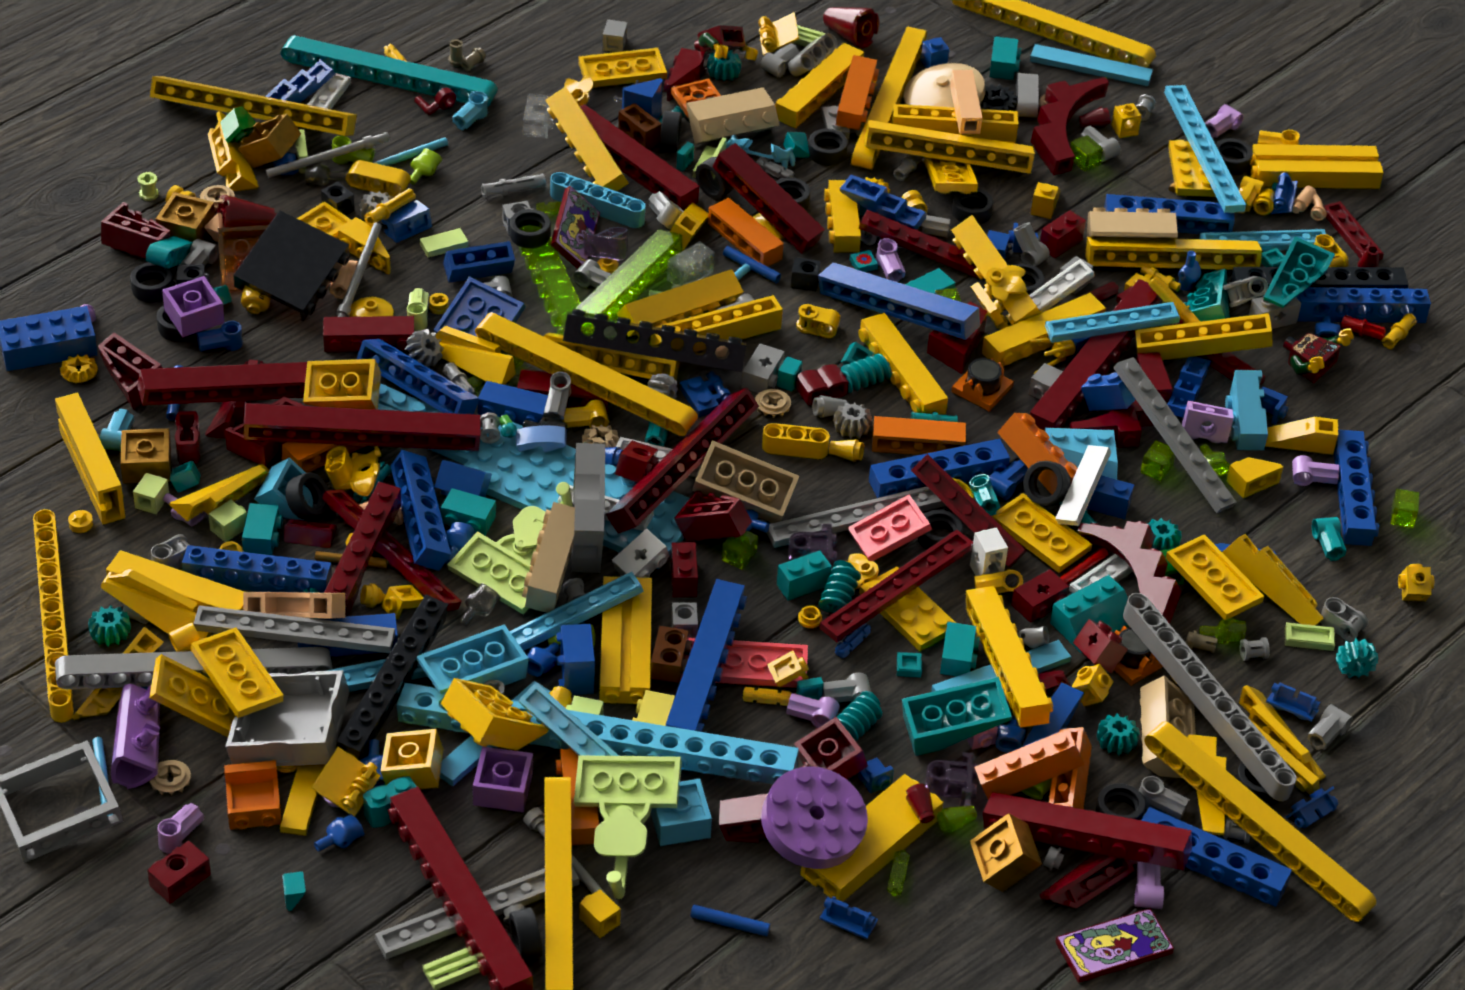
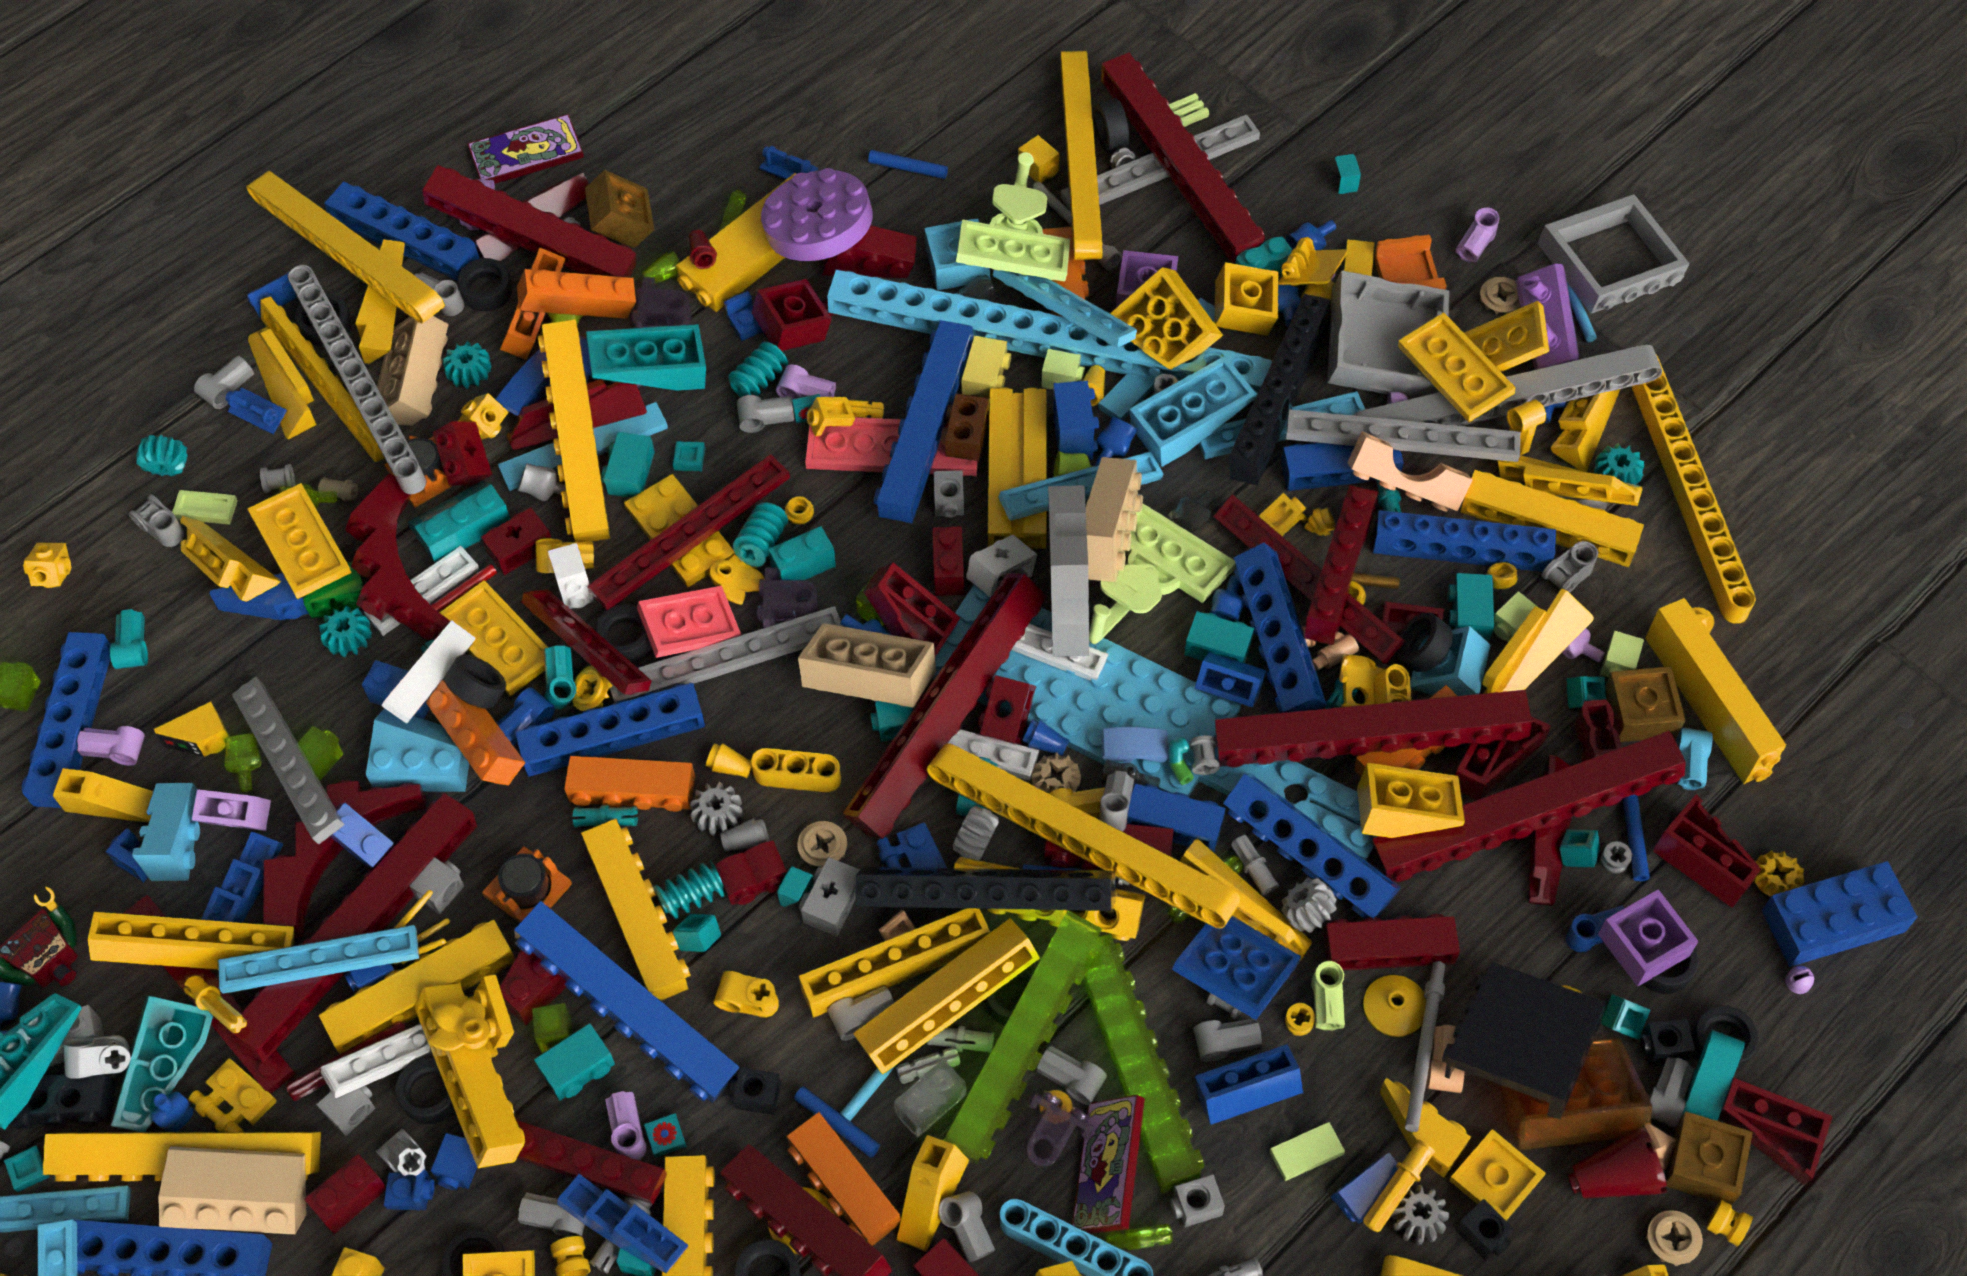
camera: 175 degrees left, 15 degrees up
yellowish green bush [138,172,159,201] -> none
dark red brick [147,841,211,904] -> none
black tyre [509,209,551,249] -> none

